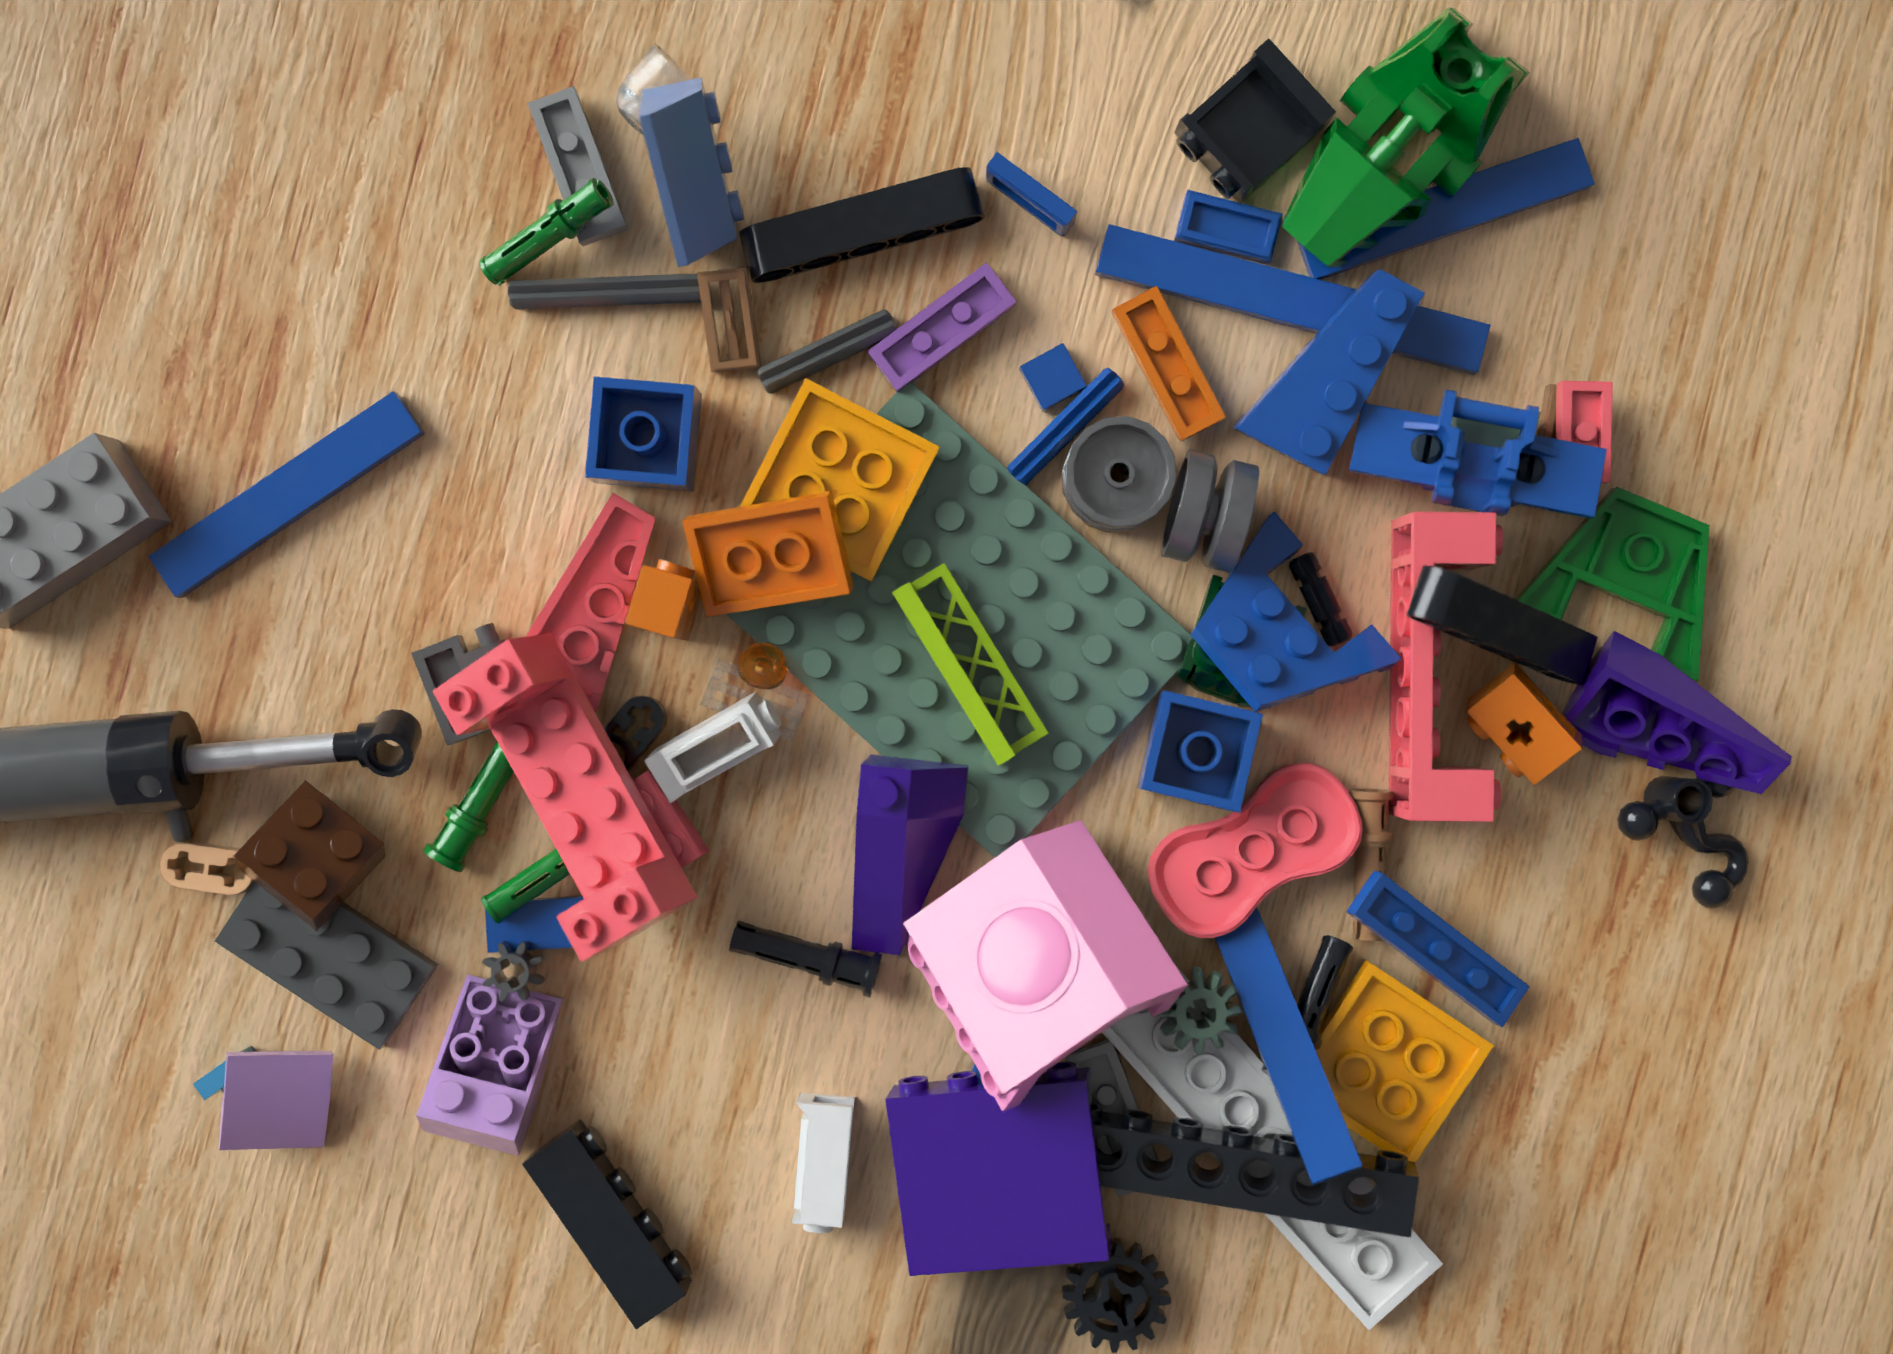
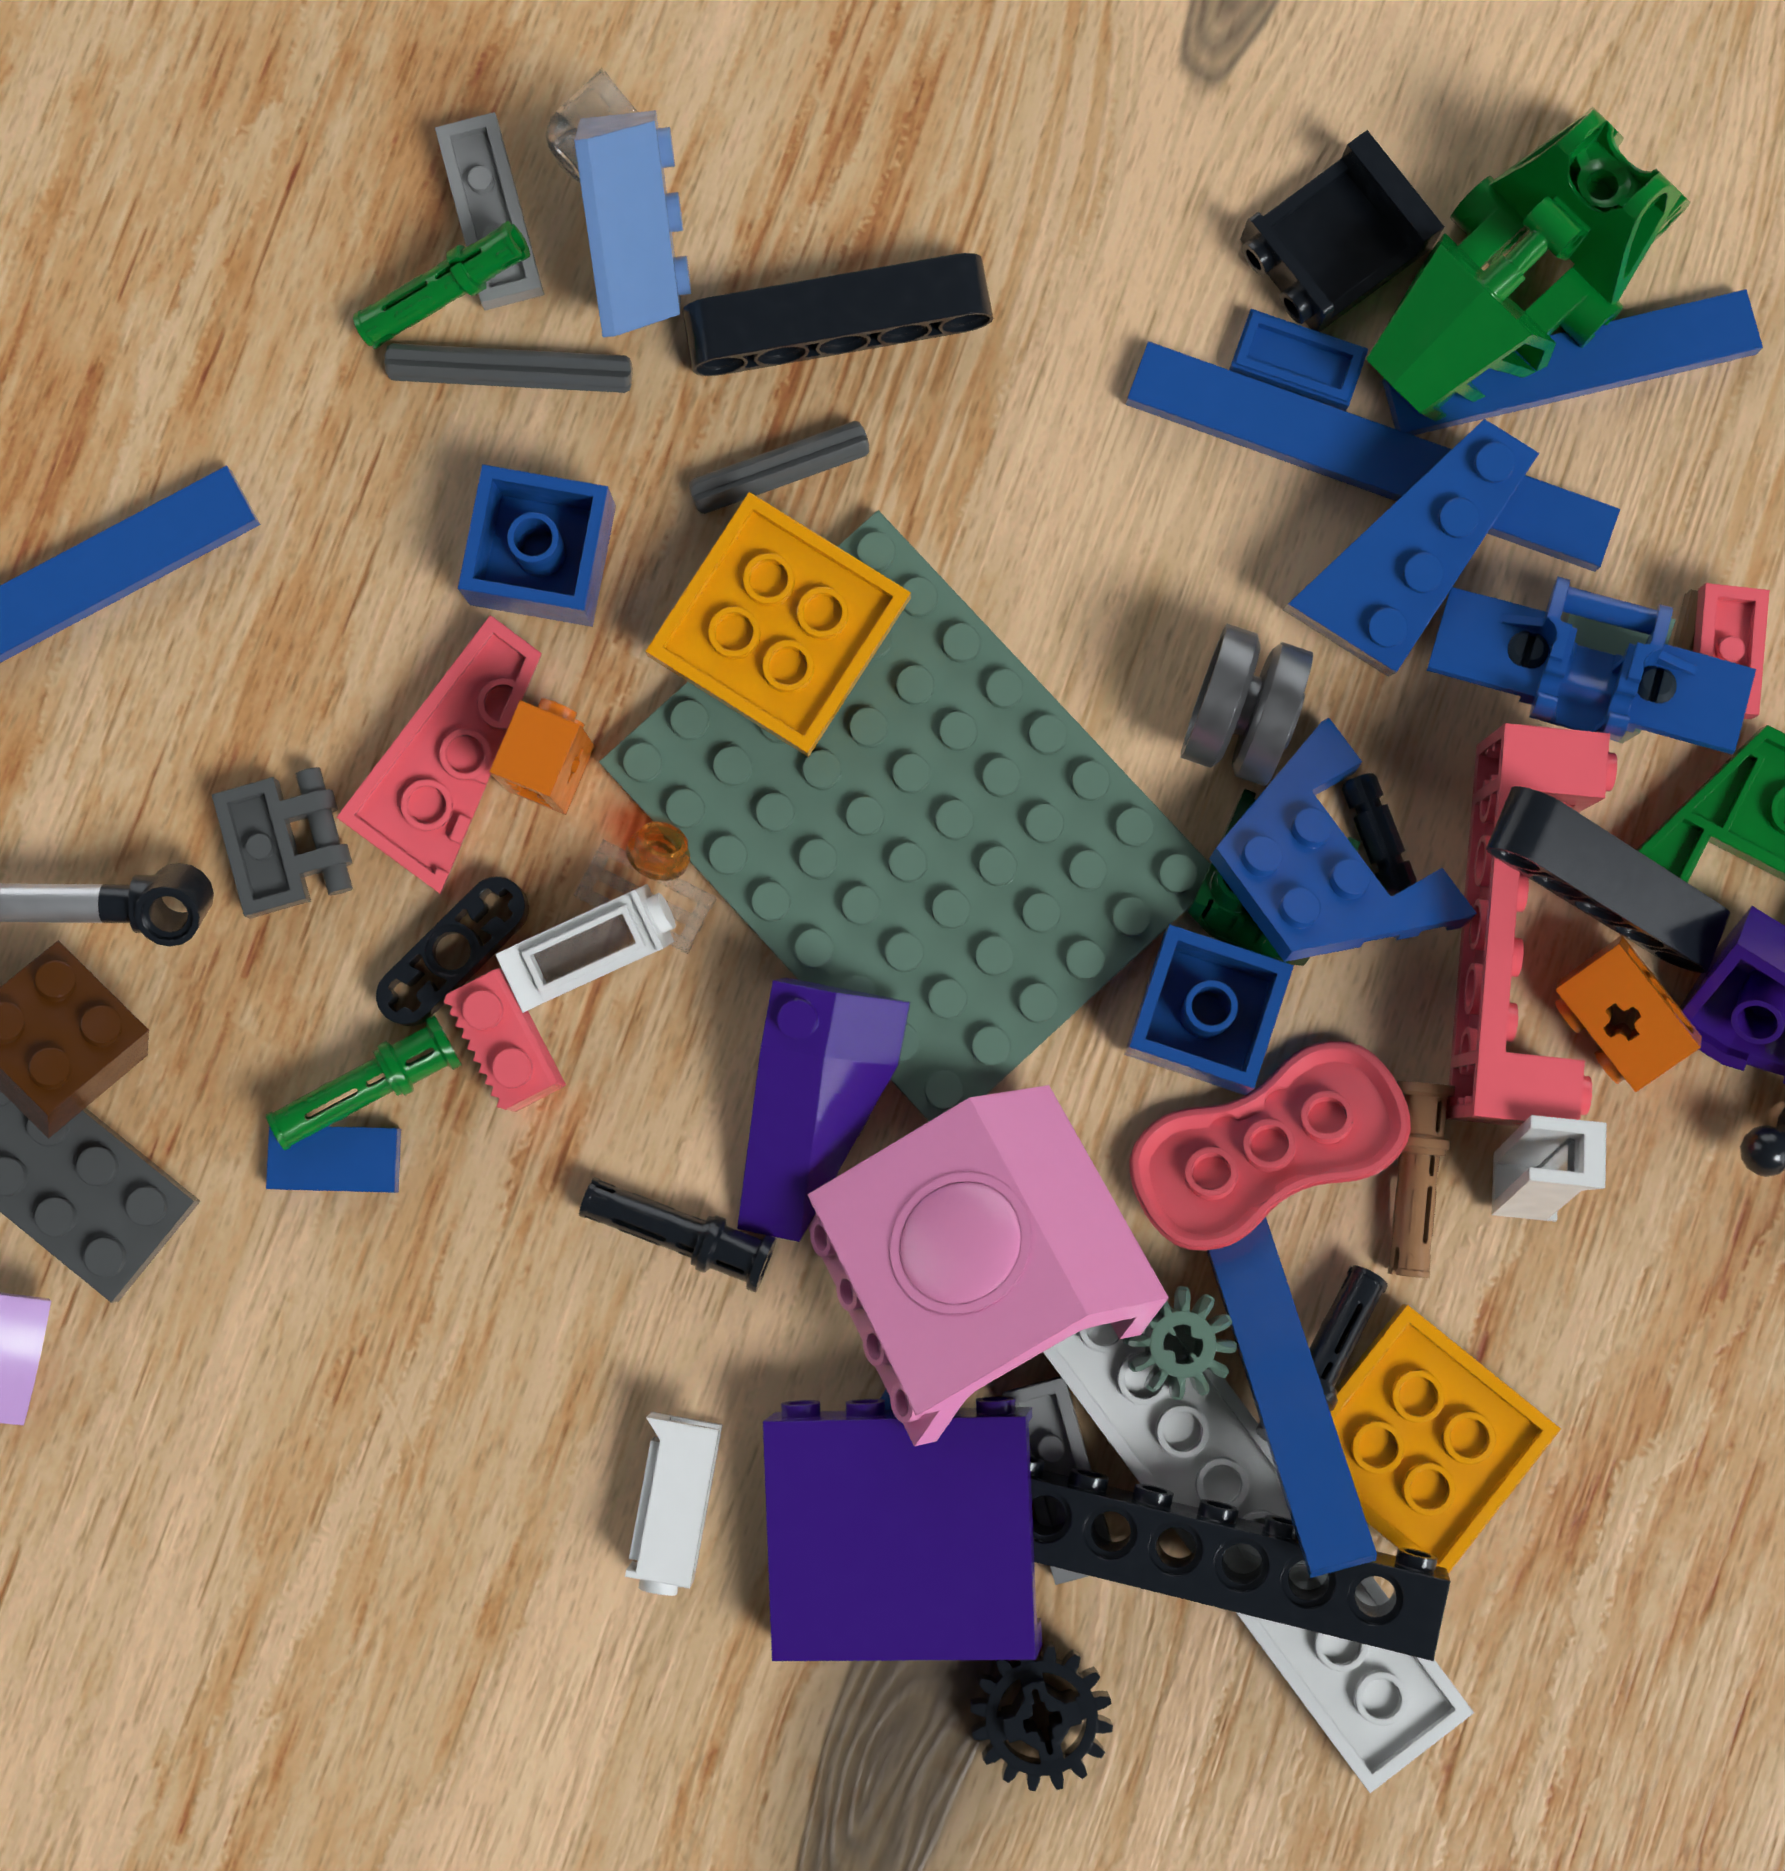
camera: 10 degrees right, 5 degrees down
lavender slope [416,975,563,1156] -> none
green pin [423,742,514,872] -> none
coral plate [433,633,698,962] -> none
dark grey gear [482,940,545,1002] -> none
black brick [522,1119,692,1329] -> none
orange plate [682,491,854,617] -> none
medium nougat tile [697,266,761,373] -> none
medium lavender plate [868,262,1016,392] -> none
lime fence [892,563,1049,766] -> none
blue tile [986,152,1077,236] -> none
blue axle [1007,368,1124,485] -> none
blue tile [1019,343,1087,412] -> none
flat silver wheel [1062,416,1176,533] -> none
orange plate [1111,286,1226,443] -> none
blue plate [1346,871,1530,1027] -> none
none -> white window [1492,1115,1607,1222]

